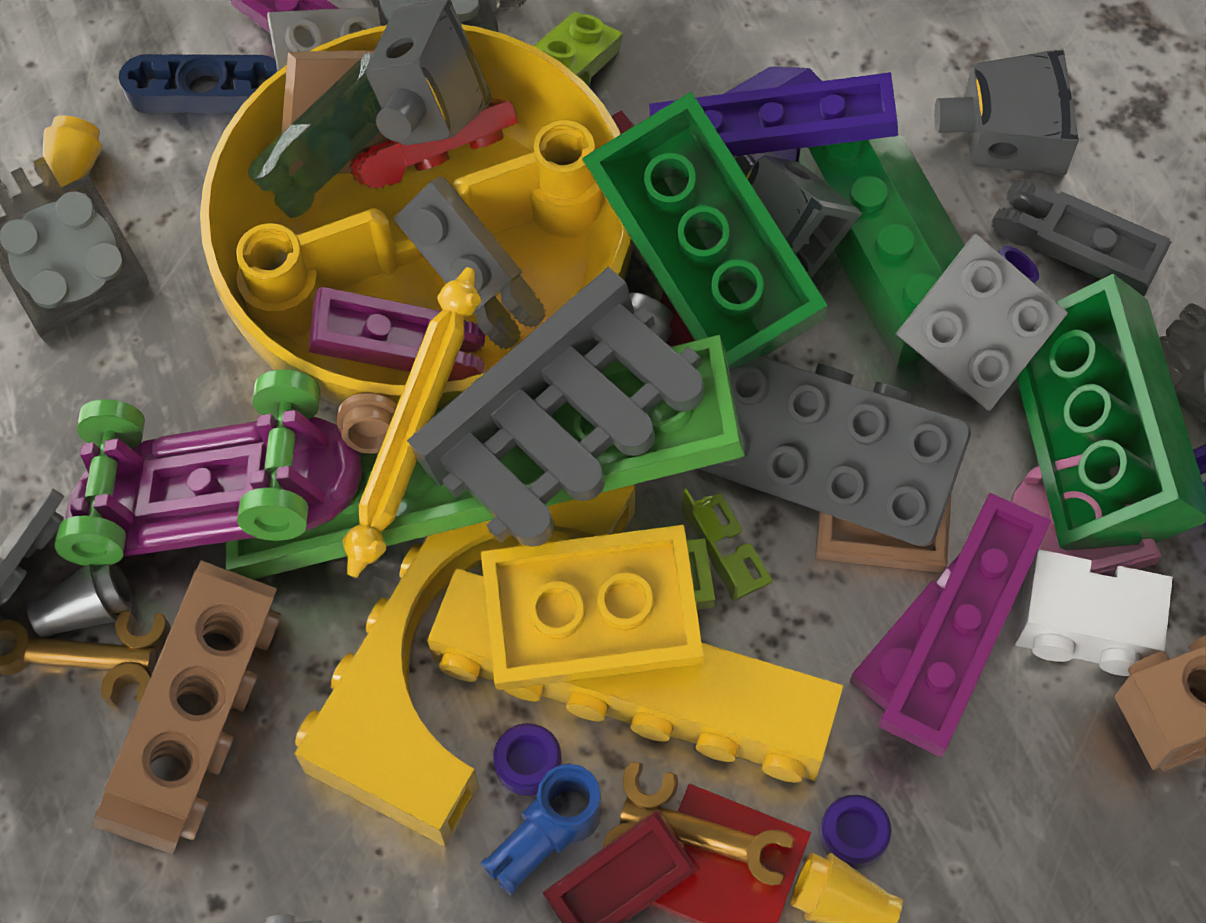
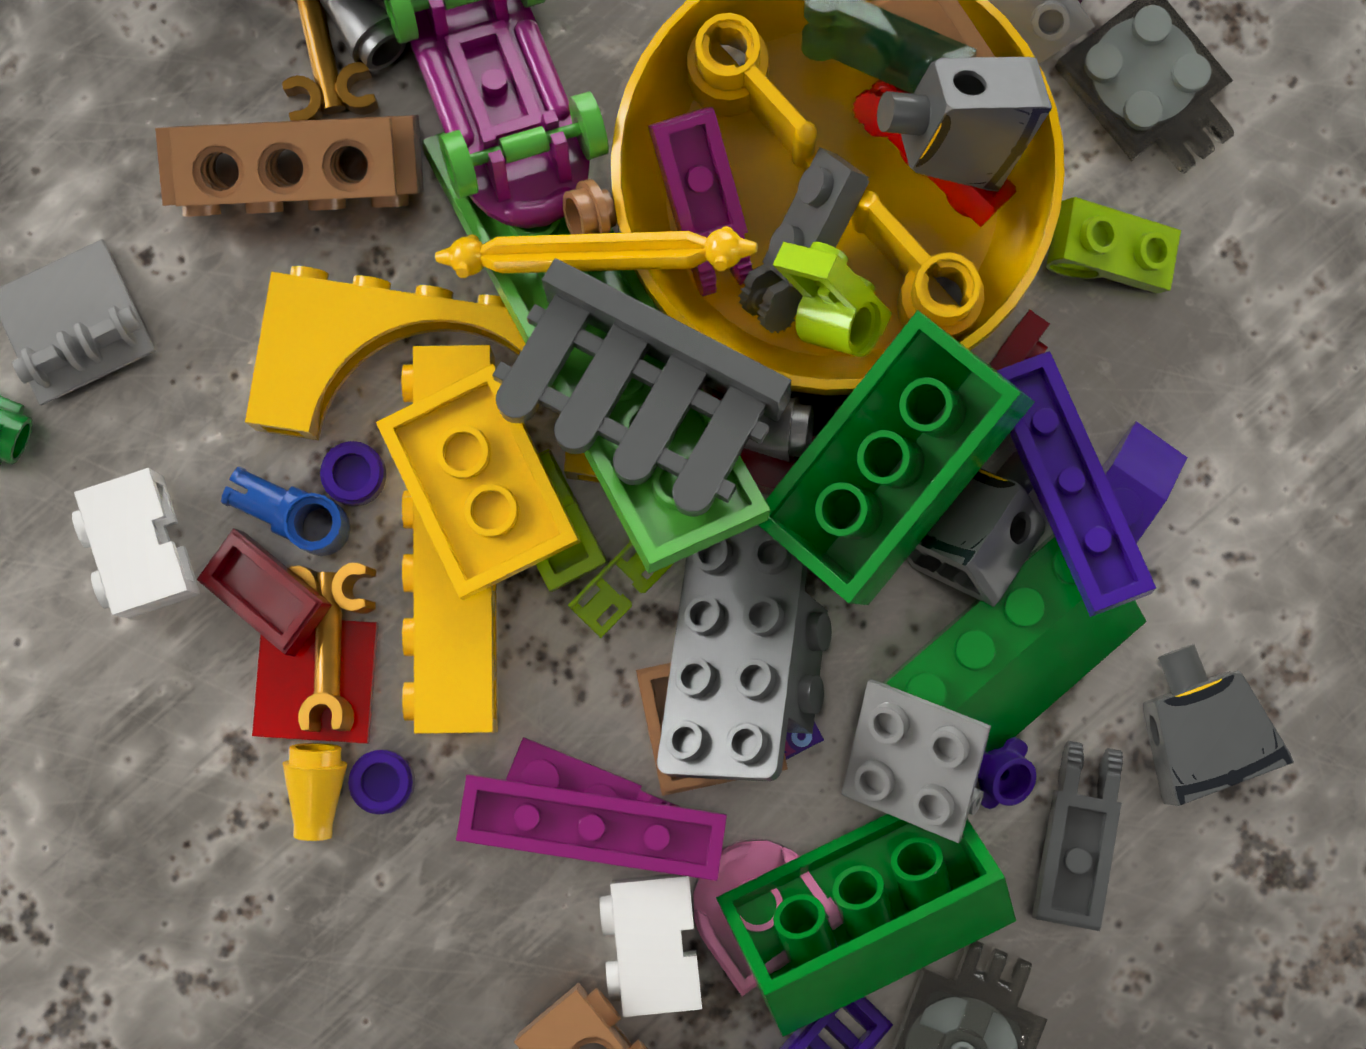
camera: 65 degrees right, 20 degrees up
none -> lime plate [773,242,892,357]

